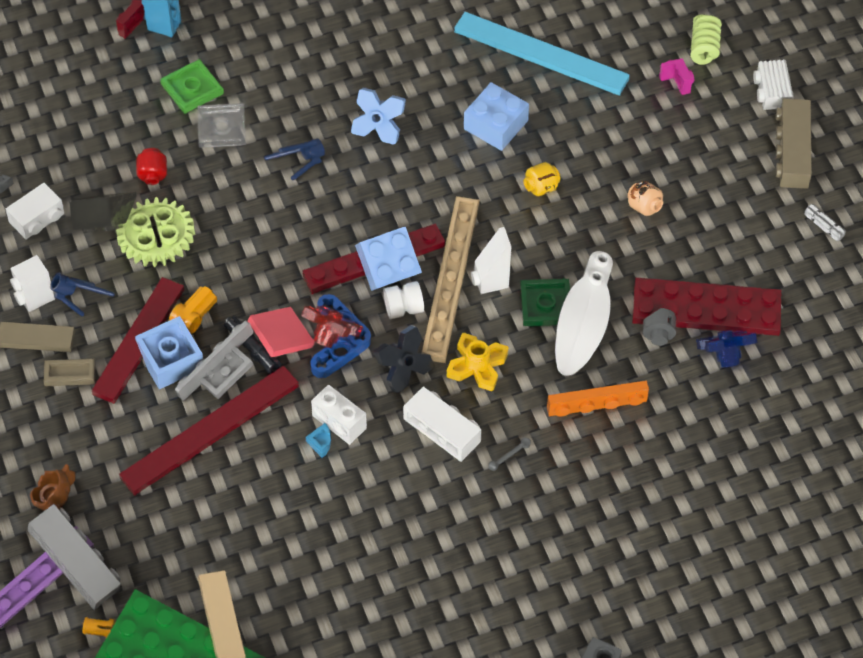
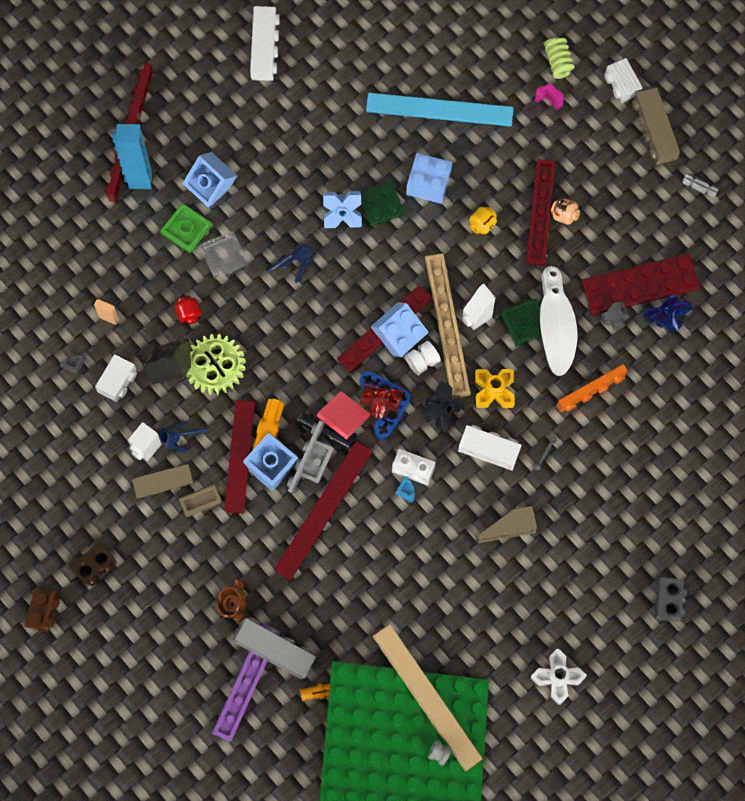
camera: 20 degrees left, 15 degrees up
none -> light nougat tile [94,299,119,325]
none -> light blue slope [183,152,237,207]
none -> dark green plate [360,181,405,228]
none -> dark tan slope [477,505,537,543]
none -> dark red plate [526,159,556,266]

